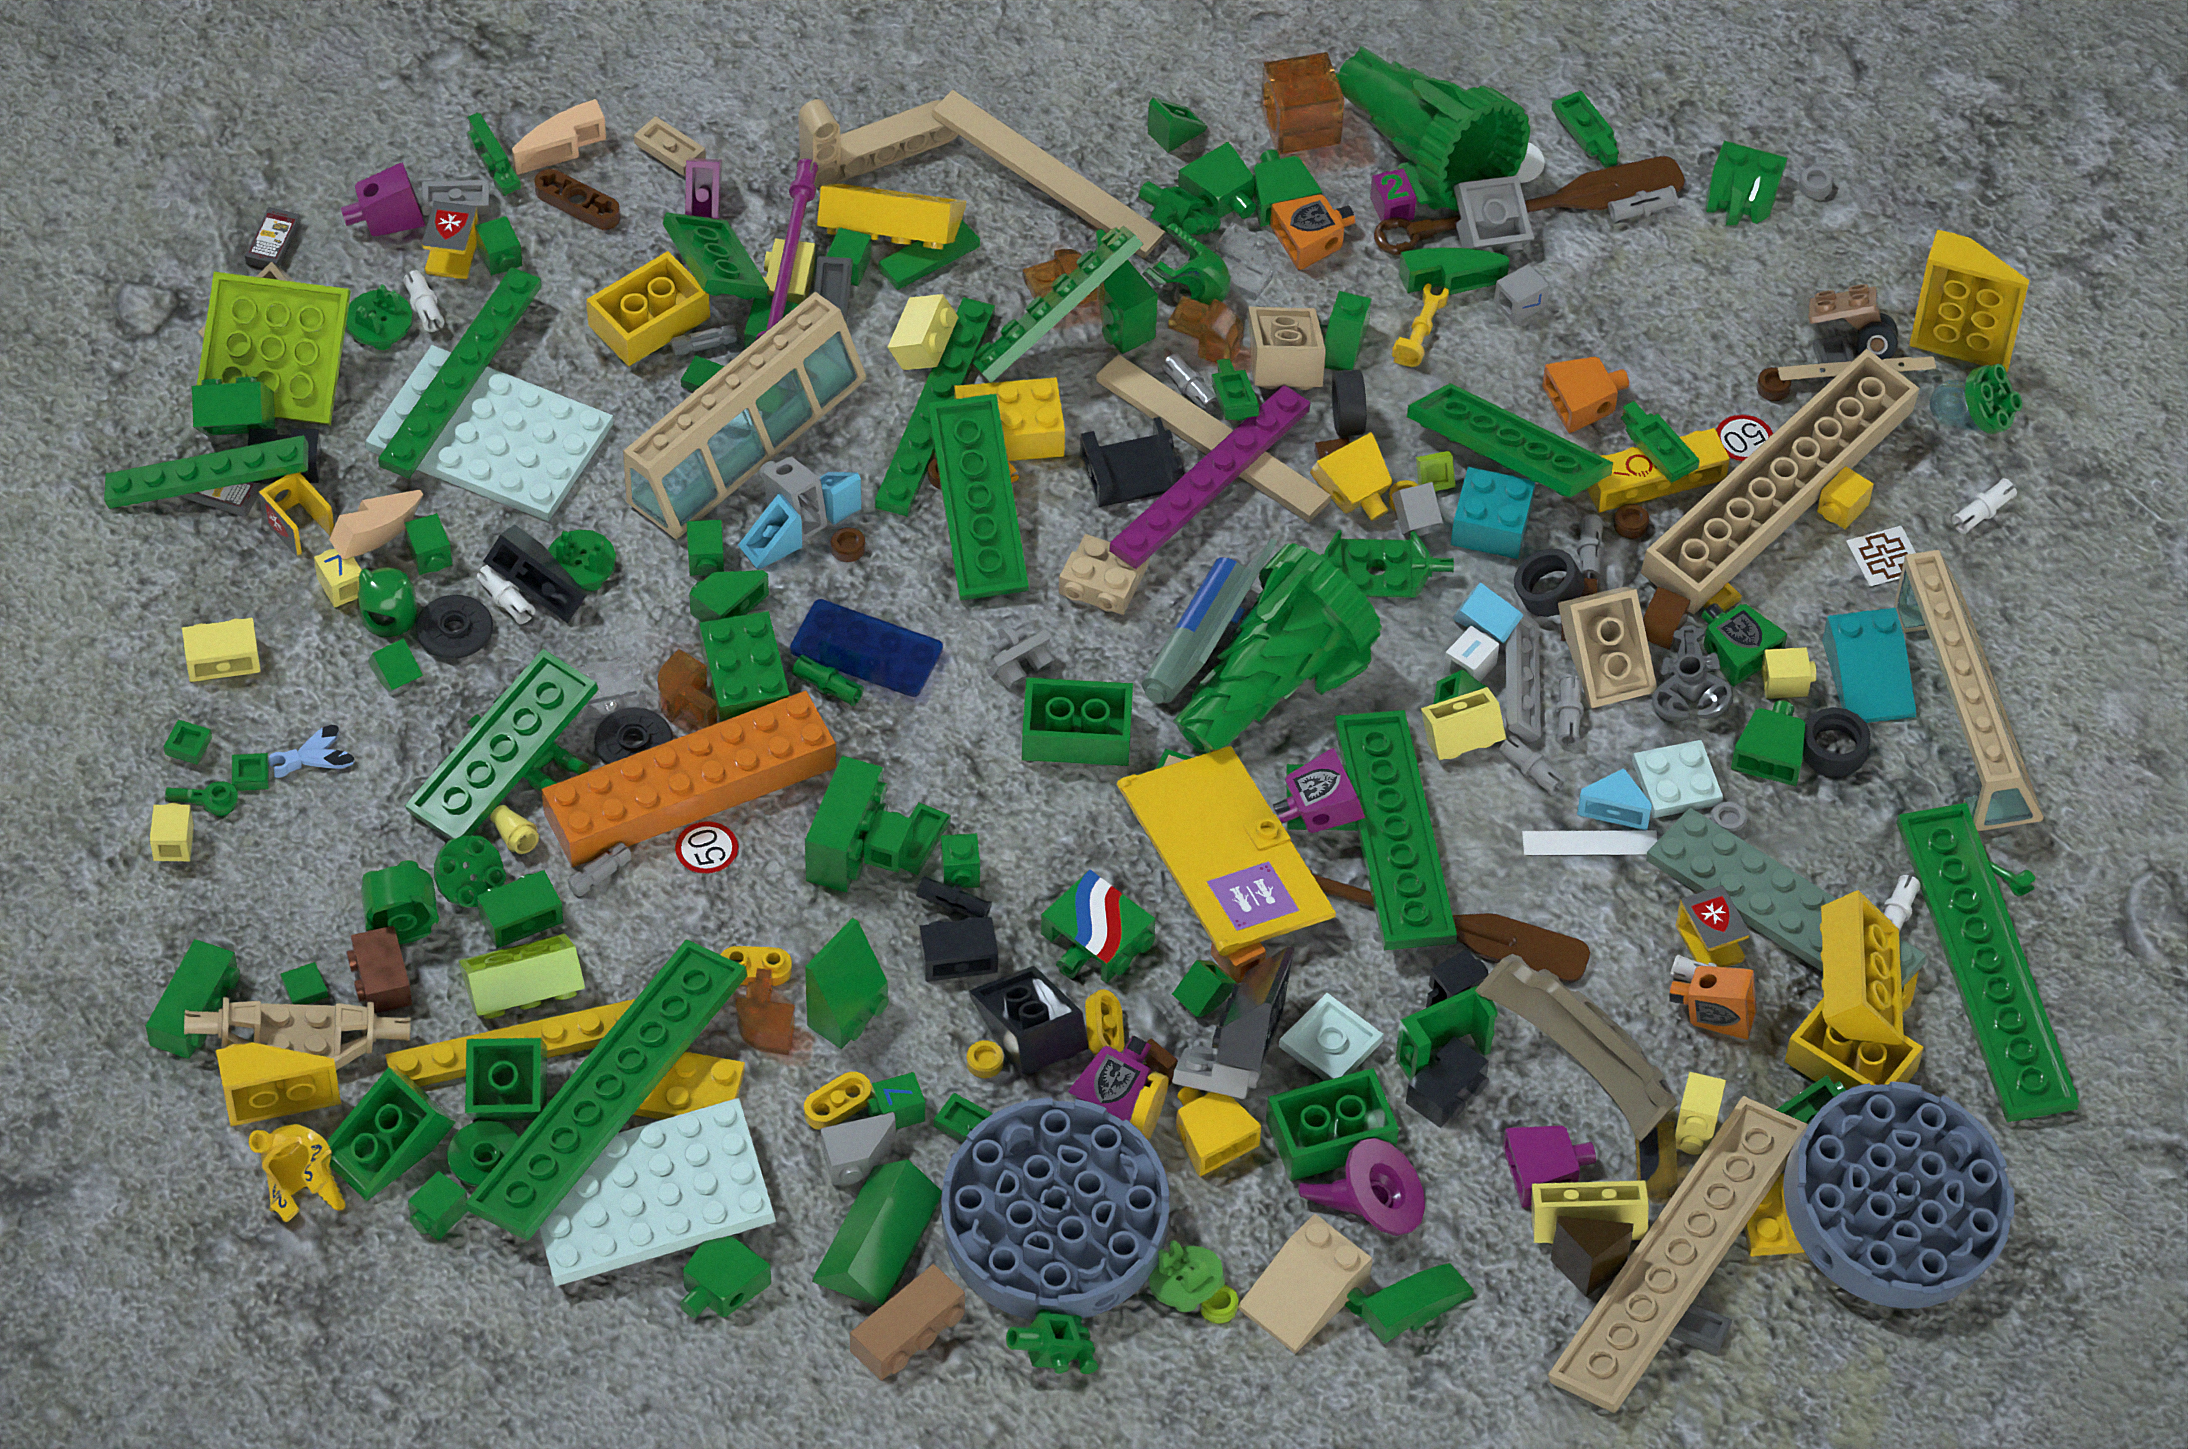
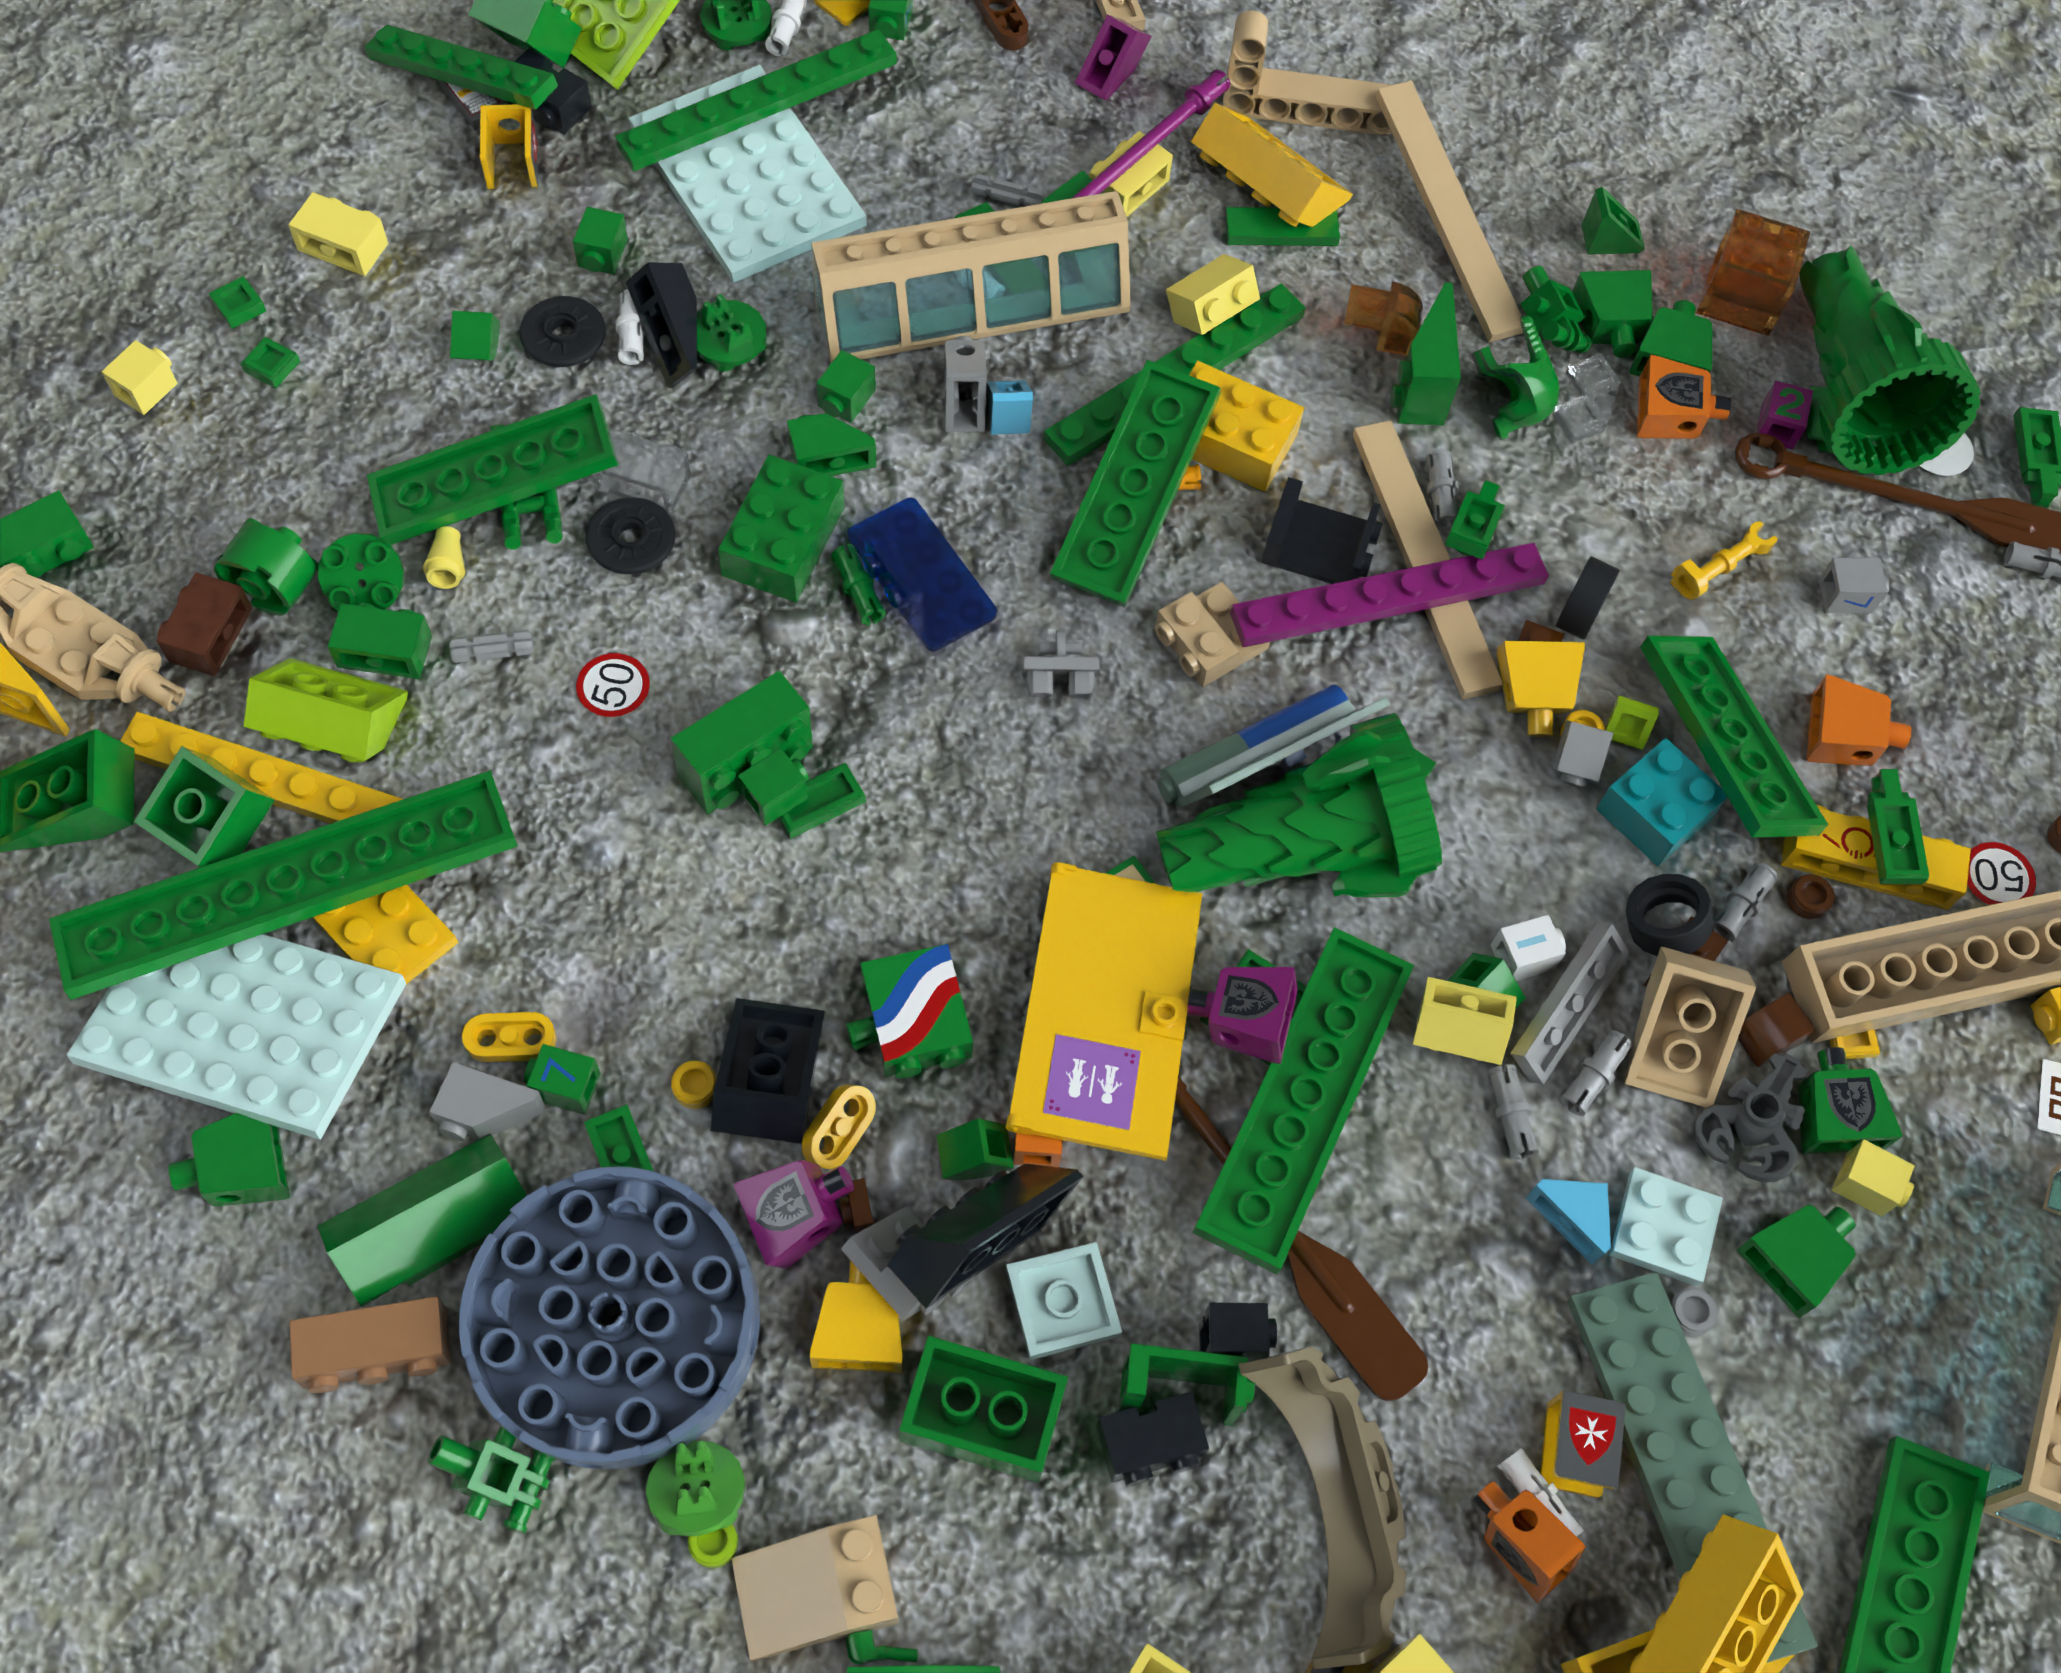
camera: 30 degrees right, 10 degrees up
green plate [165,781,238,816] -> none
light blue piece [269,725,355,778] -> none
green tile [280,962,328,1005] -> none
light yellow brick [314,549,361,608] -> none
light nougat slope [329,490,423,559] -> none
green piece [358,567,418,637] -> none
green brick [408,1171,468,1241] -> none
green dish [447,1121,519,1187] -> none
orange brick [542,691,836,868] -> none
yellow brick [586,251,710,367] -> none
clear orange brick [657,649,717,728] -> none
green plate [662,212,769,300] -> none
yellow plate [720,946,792,986] -> none
clear orange brick [736,968,796,1055] -> none
medium azure slope [738,494,802,569] -> none
green slope [805,917,889,1050] -> none
dark grey tile [814,256,853,324] -> none
green brick [826,227,871,286] -> none
reddish brown tile [831,527,865,562] -> none
black pin [916,875,992,918] -> none
black brick [919,917,998,982] -> none
green brick [941,833,980,889] -> none
green plate [972,226,1144,383] -> none
green brick [1022,677,1133,766] -> none
yellow tile [1130,1072,1168,1141] -> none
clear orange brick [1168,296,1244,364] -> none
tan slope [1248,307,1325,390] -> none
magenta piece [1299,1138,1425,1236] -> none
green plate [1321,530,1454,598] -> none
green slope [1324,291,1372,371] -> none
green slope [1399,247,1509,295] -> none
medium azure slope [1452,582,1524,643] -> none
light grey plate [1454,176,1534,256] -> none
magenta torso [1503,1125,1596,1208] -> none
white sticker [1522,830,1657,855] -> none
black tyre [1803,707,1871,777] -> none
teal slope [1822,607,1916,723] -> none
white pin [1883,875,1921,932] -> none
green hand [1989,861,2035,896] -> none

